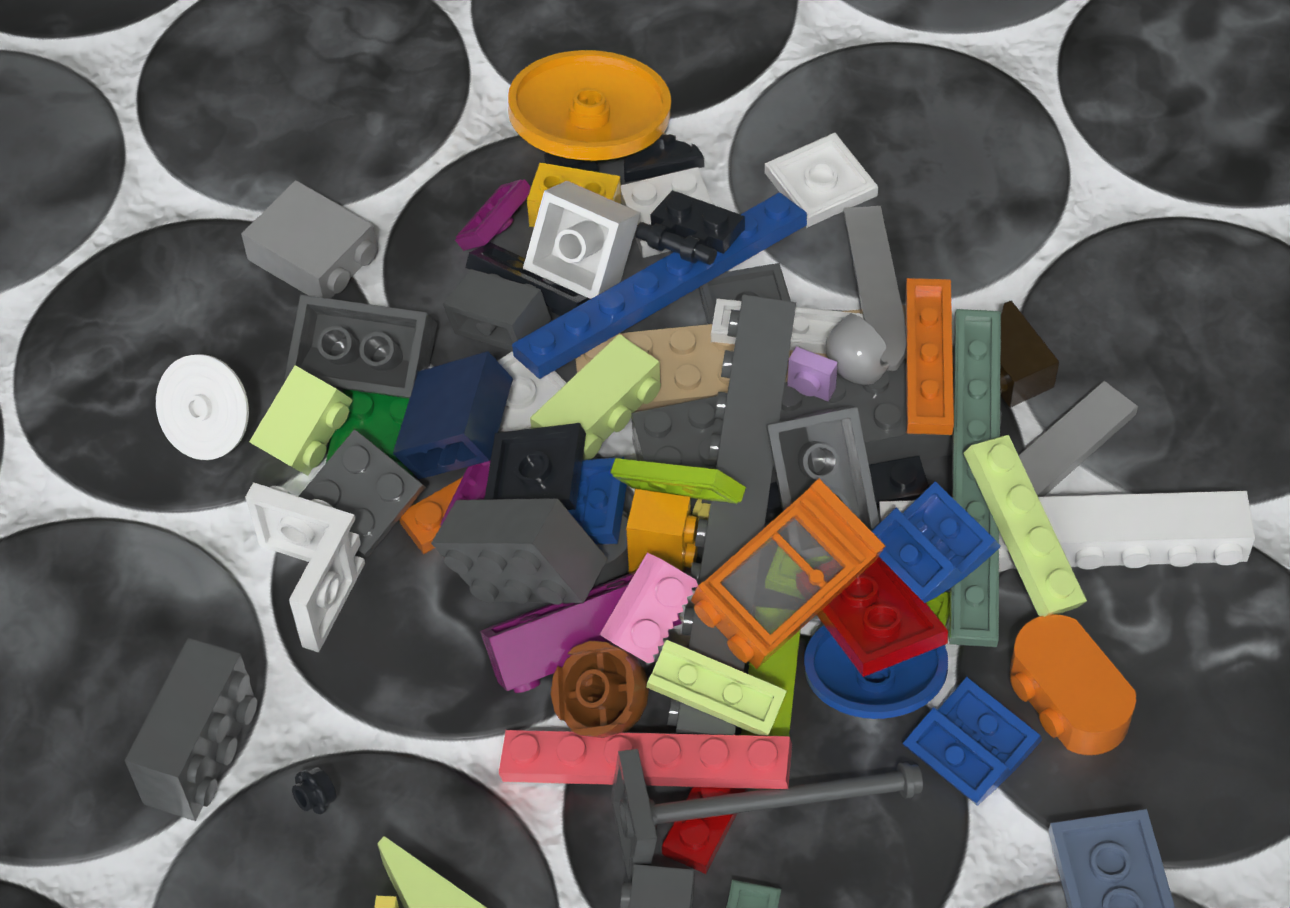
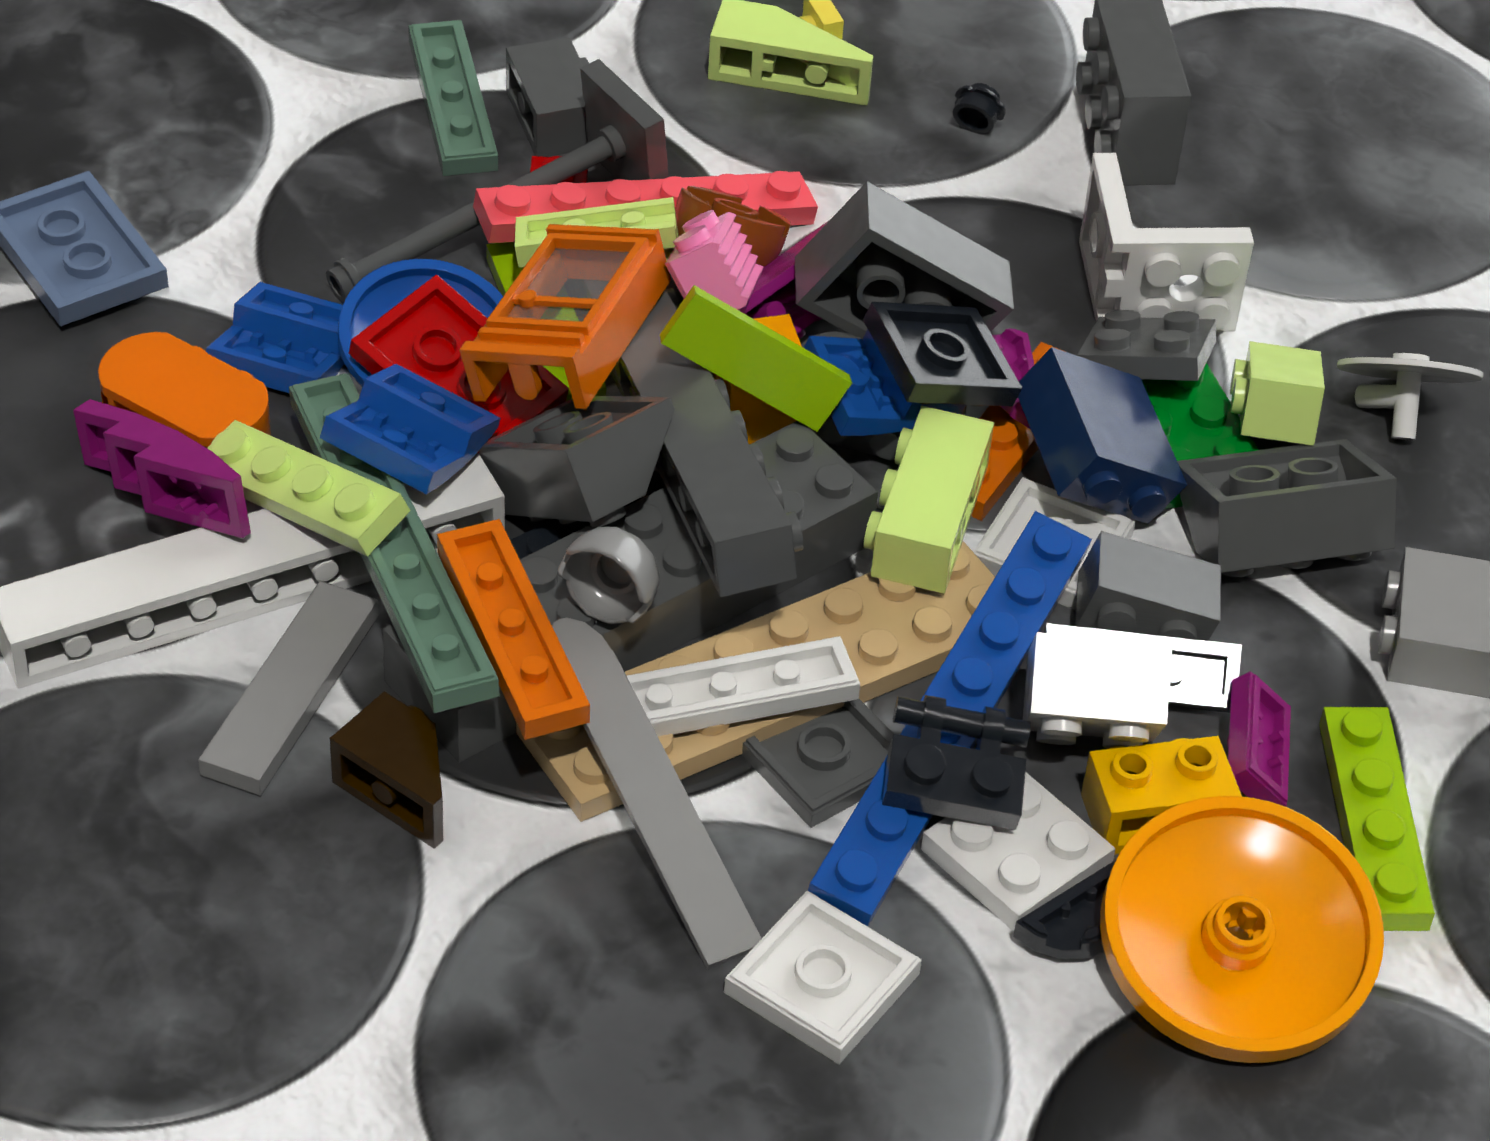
camera: 150 degrees right, 10 degrees down
lavender plate [787,346,838,401] -> none
none -> magenta slope [73,399,251,538]
none -> lime plate [1319,707,1435,931]

